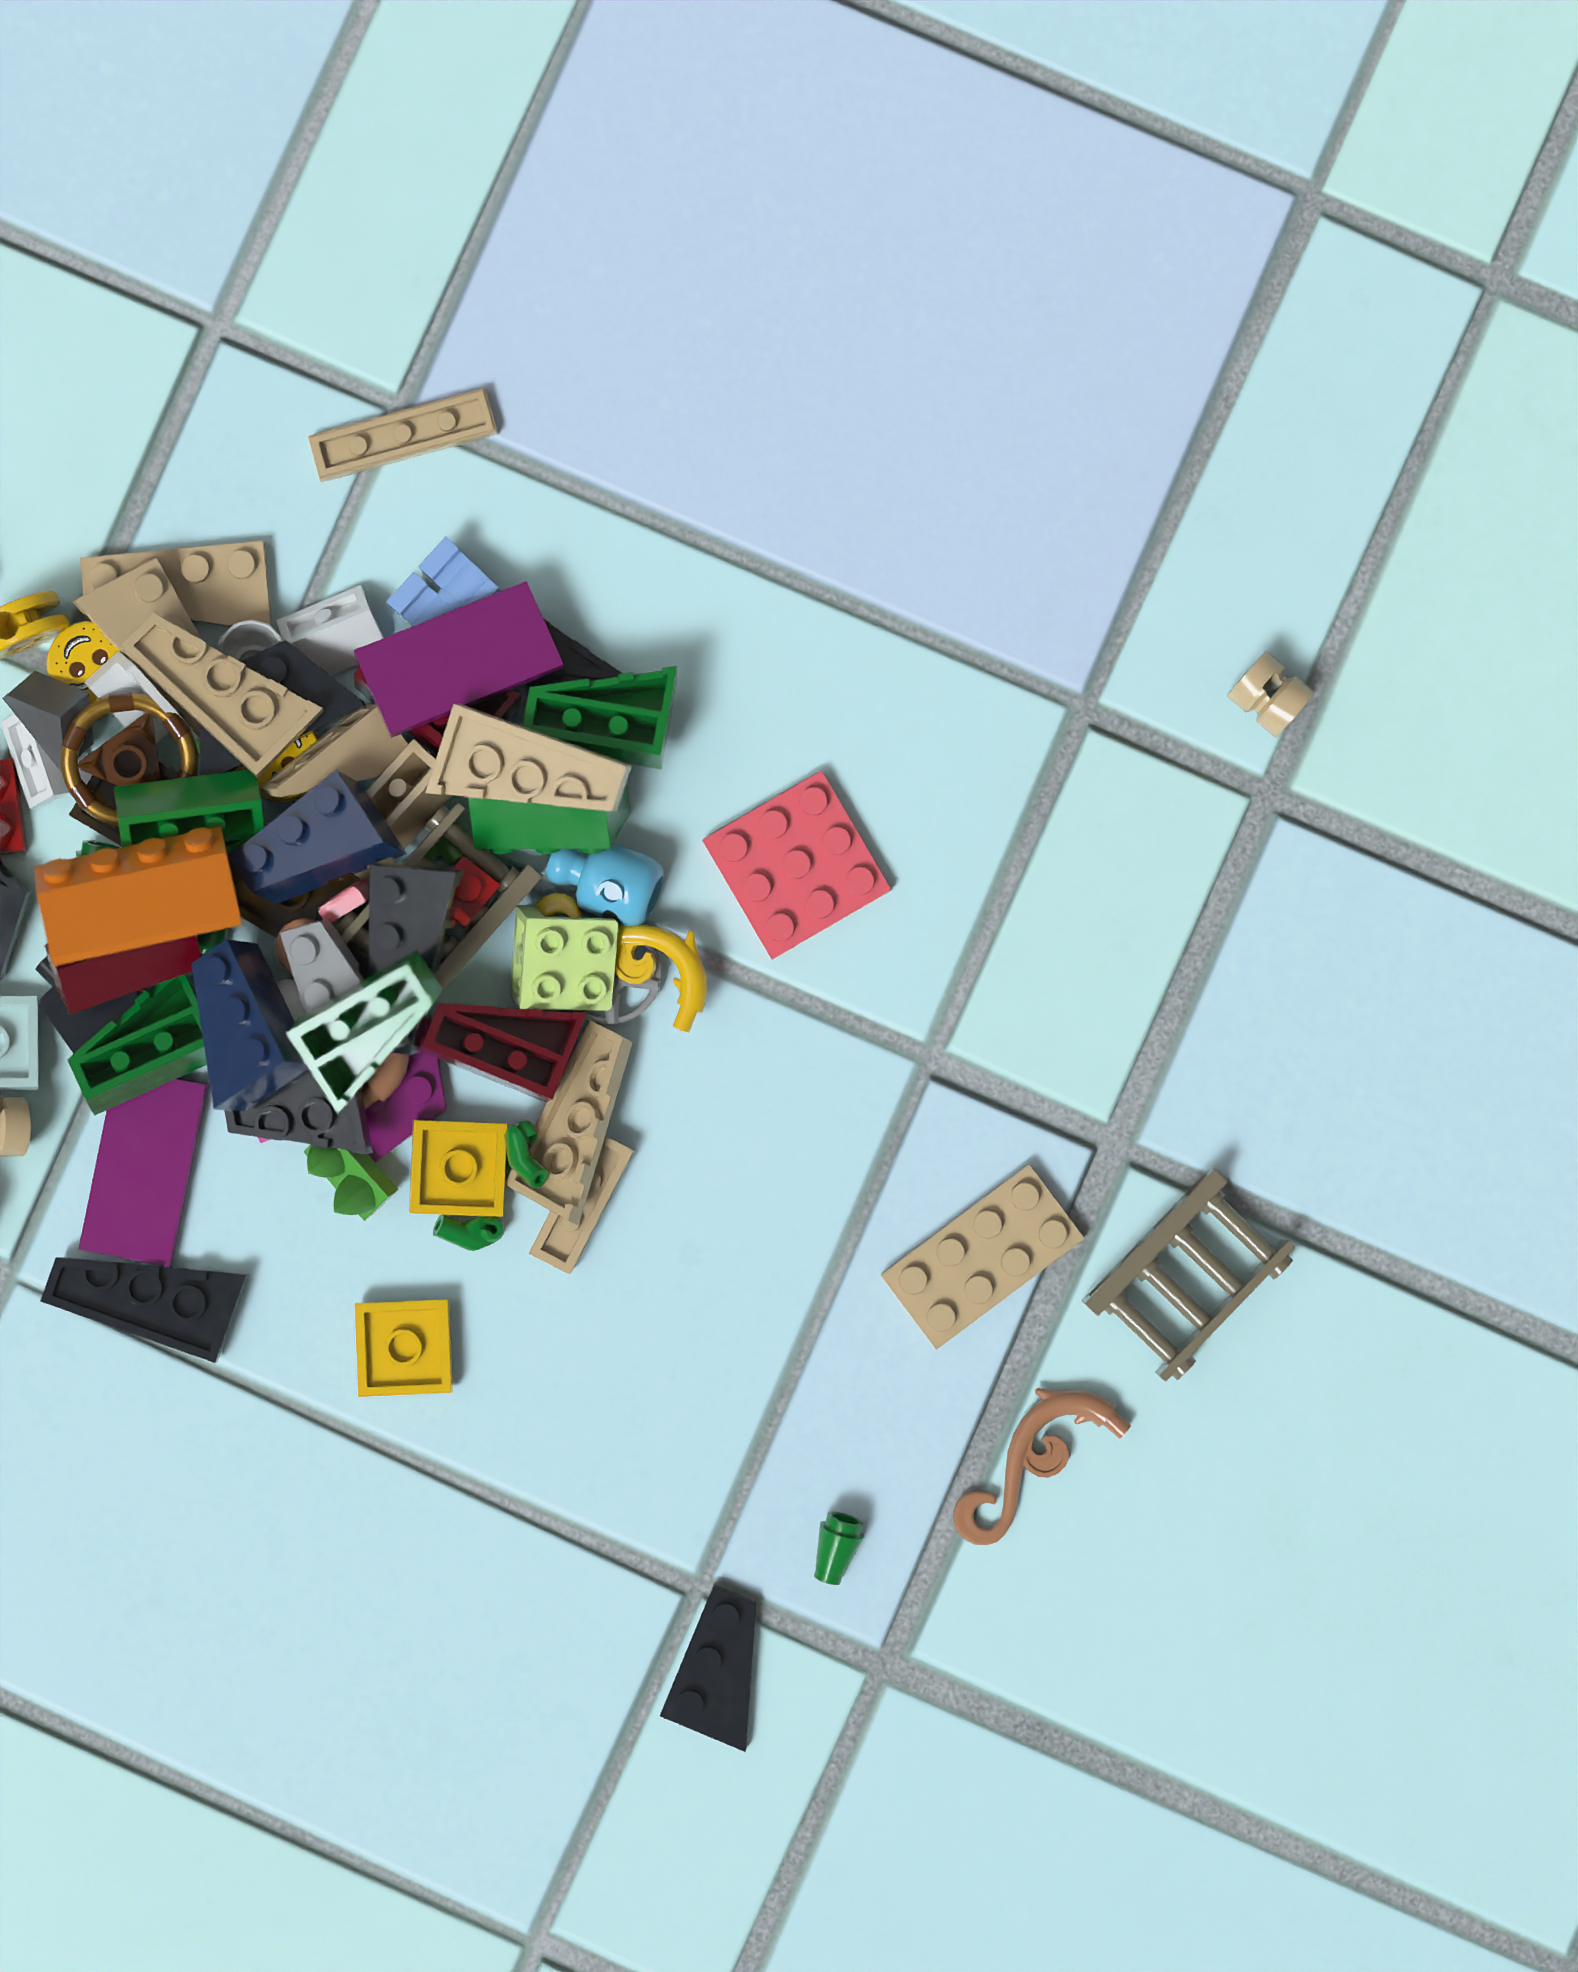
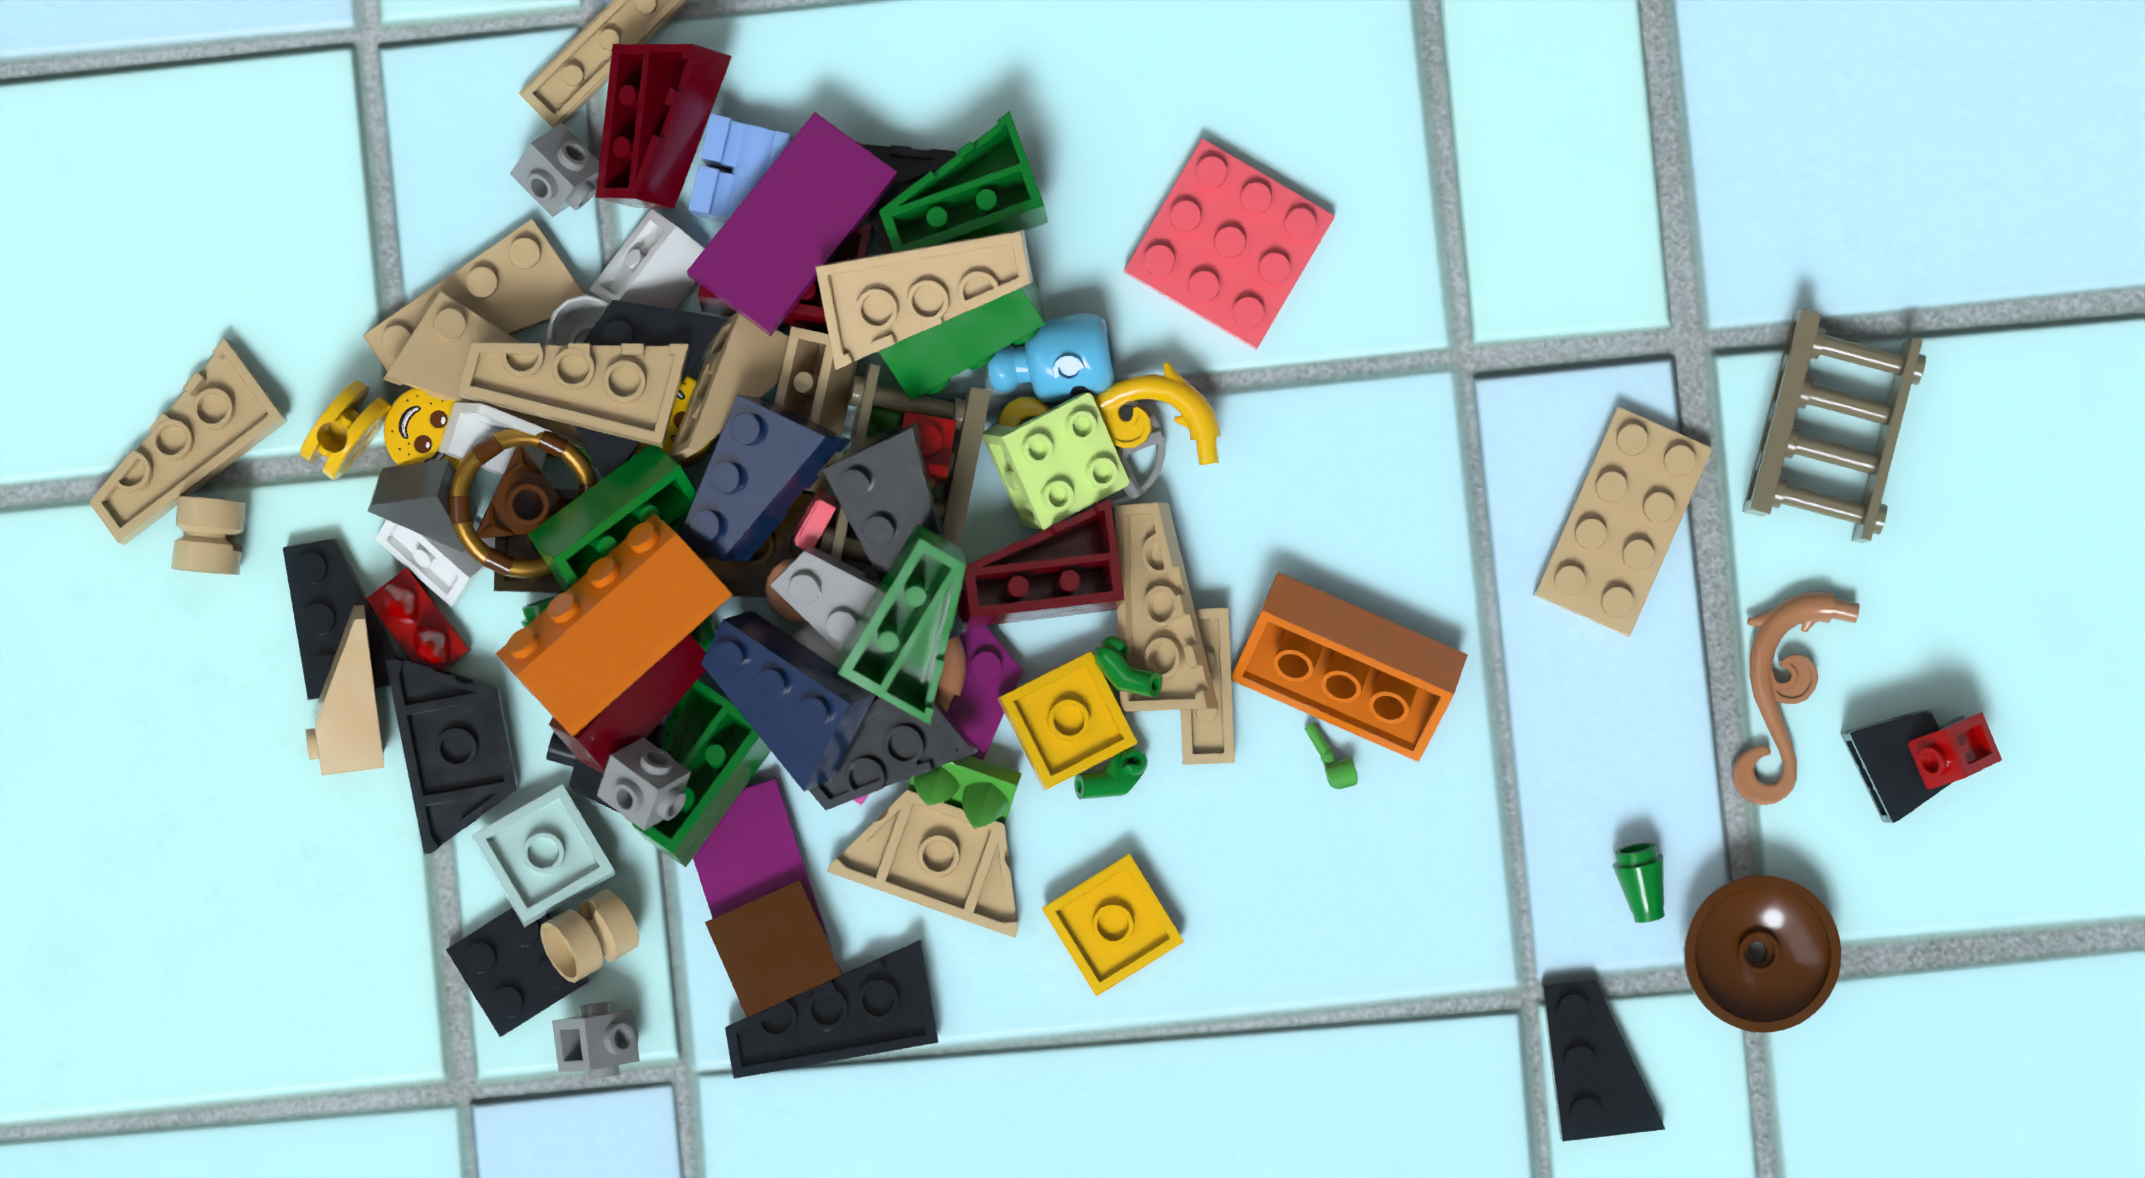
camera: 30 degrees left, 0 degrees up
none -> light grey brick [510,123,599,217]
none -> dark red wedge [595,44,732,209]
none -> light grey brick [597,737,691,830]
none -> reddish brown tile [705,879,843,1017]
none -> tan wing [827,790,1018,938]
none -> orange slope [1231,572,1468,762]
none -> bright green hand [1304,722,1358,790]
none -> reddish brown dish [1683,875,1842,1033]
none -> black torso [1840,710,1965,823]
none -> red bracket [1908,712,2002,789]

